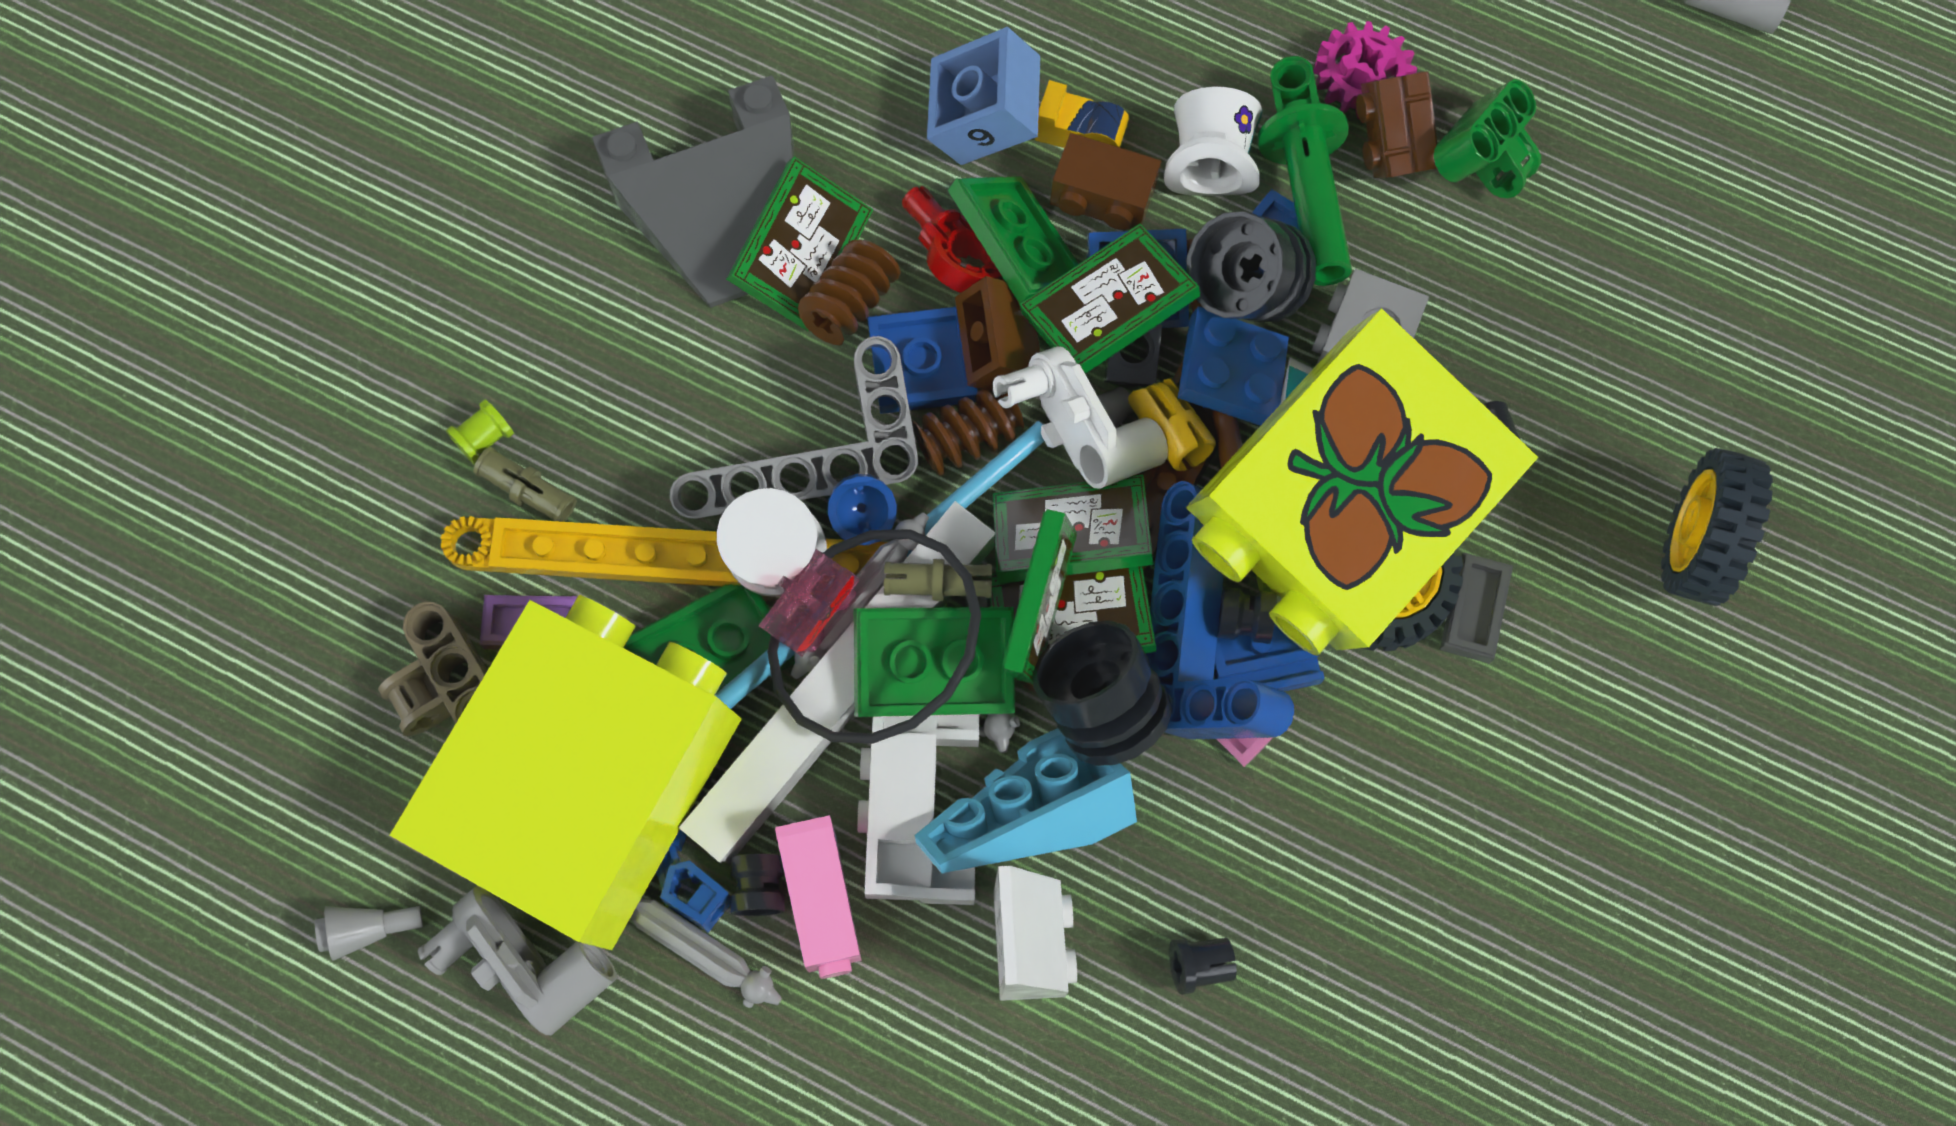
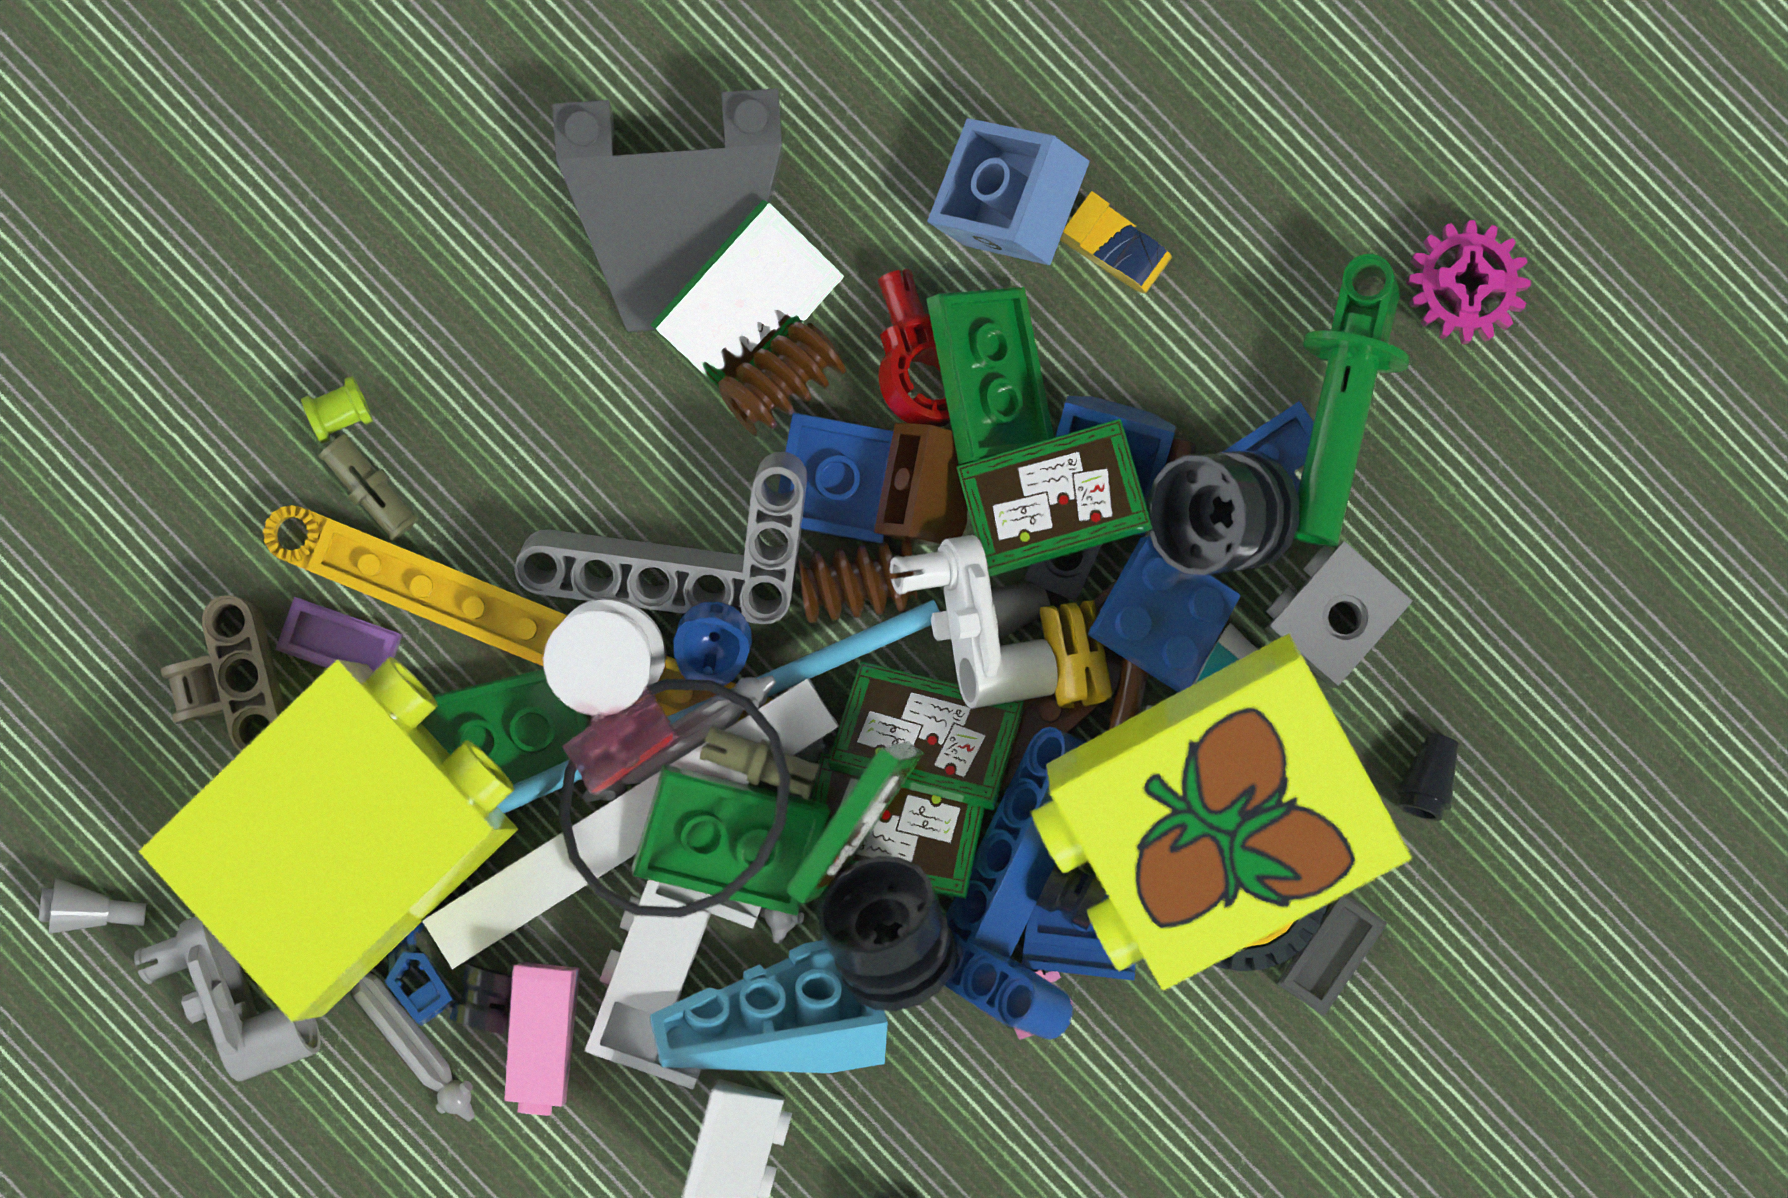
camera: 20 degrees right, 15 degrees up
reddish brown brick [1050,133,1162,230] -> none
white hat [1164,87,1262,196] -> none
reddish brown brick [1356,71,1438,178] -> none
green piece [1434,79,1541,199] -> none
black wheel [1661,448,1773,606] -> none

